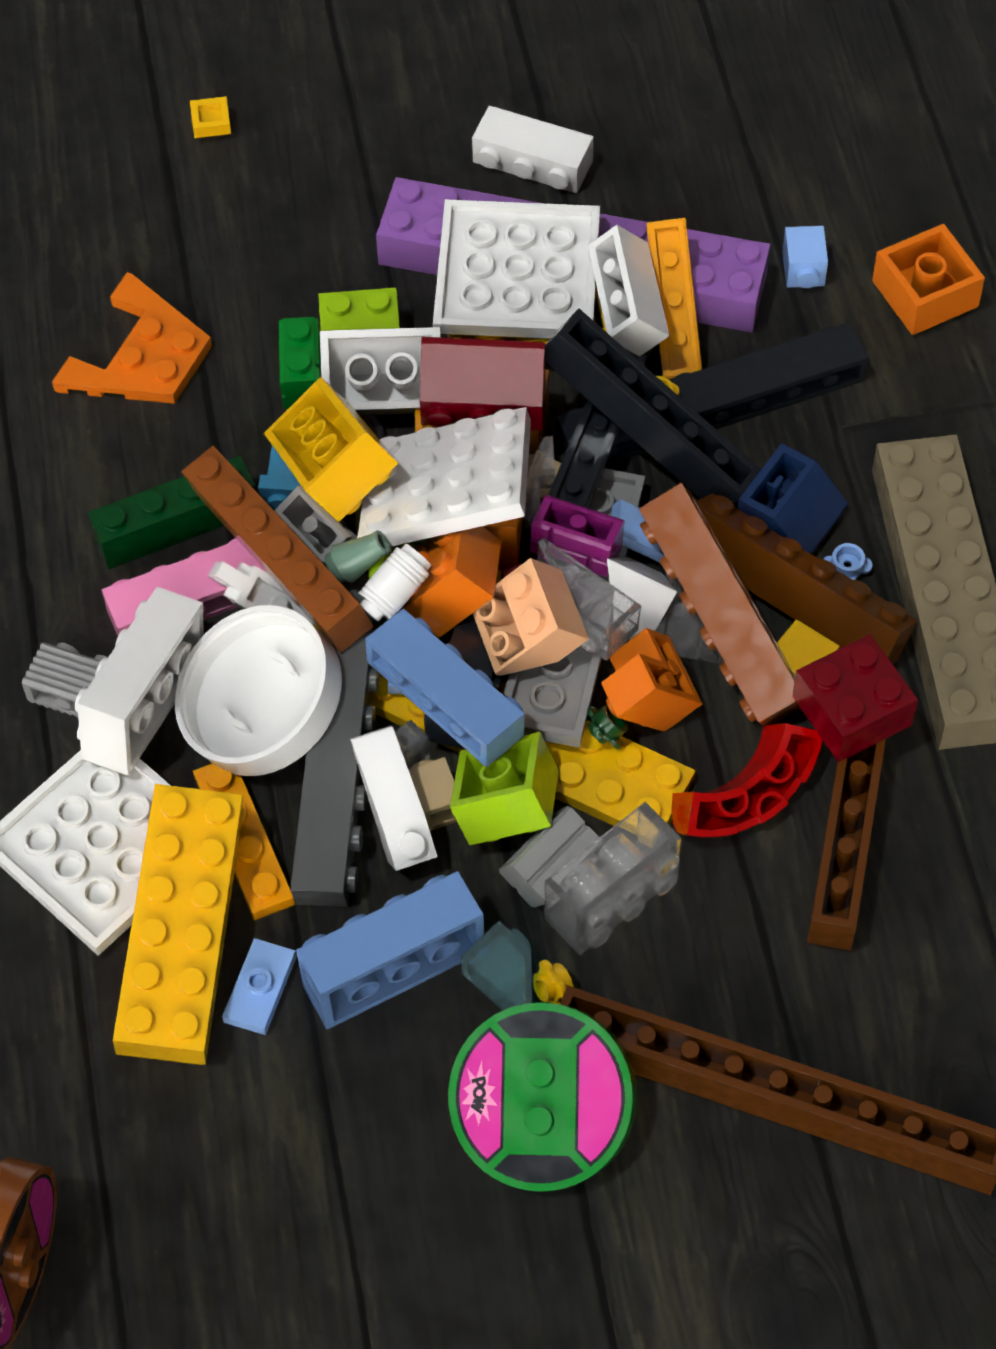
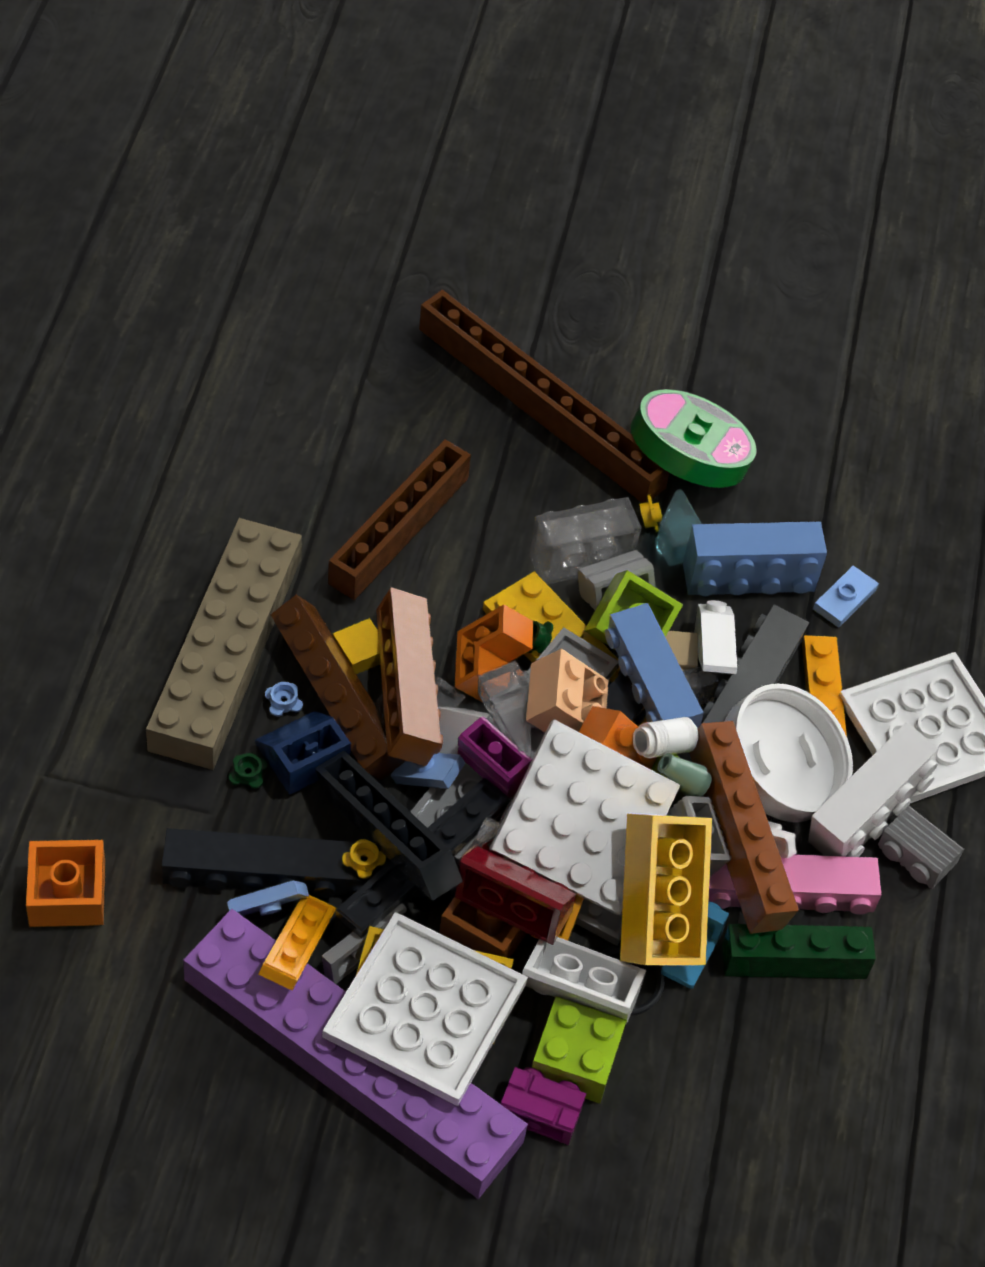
camera: 165 degrees left, 5 degrees down
orange wing [52,272,212,404] -> none
yellow brick [113,784,244,1065] -> none
green brick [279,317,321,409] -> none
white brick [472,105,593,193] -> none
white brick [588,225,669,356] -> none
red brick [671,723,823,837] -> none
light blue brick [782,226,828,288] -> none
dark red brick [792,634,918,762] -> none
none -> light blue plate [227,880,309,916]
none -> dark green plate [229,753,267,789]
none -> magenta brick [501,1067,586,1145]

